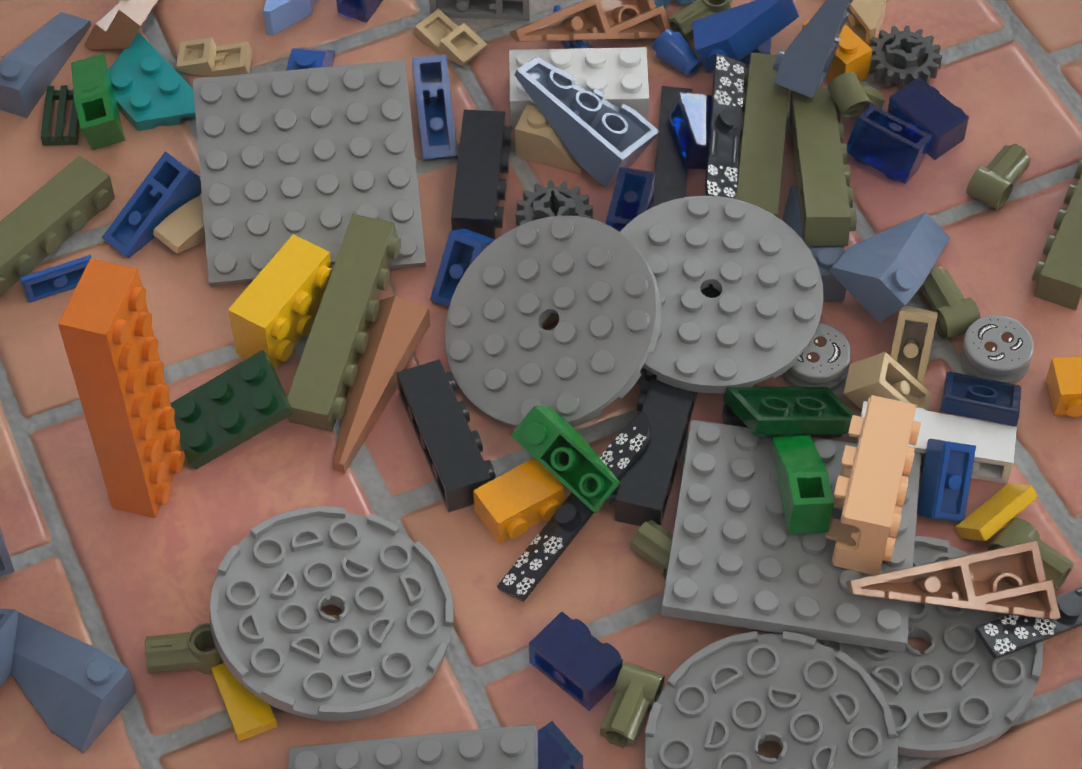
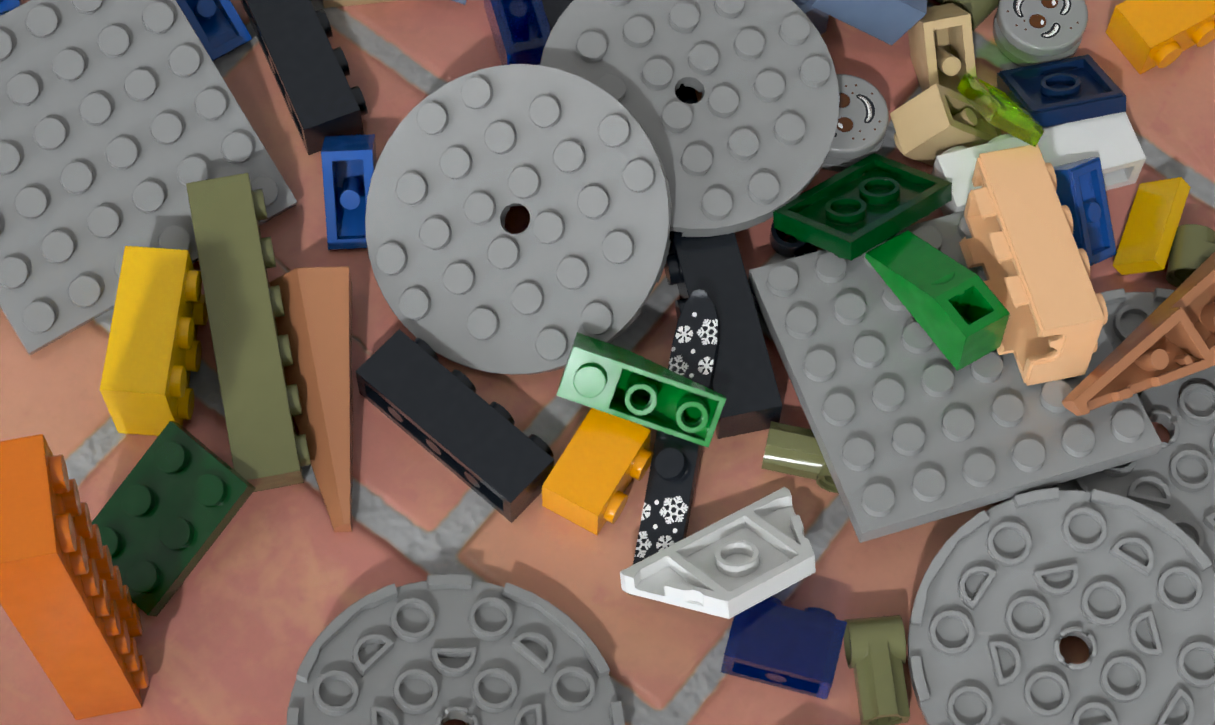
camera: 30 degrees left, 10 degrees up
dark grey gear [515,180,593,226] -> none
none -> white wing [620,487,816,619]
none -> clear neon green tile [957,73,1044,147]

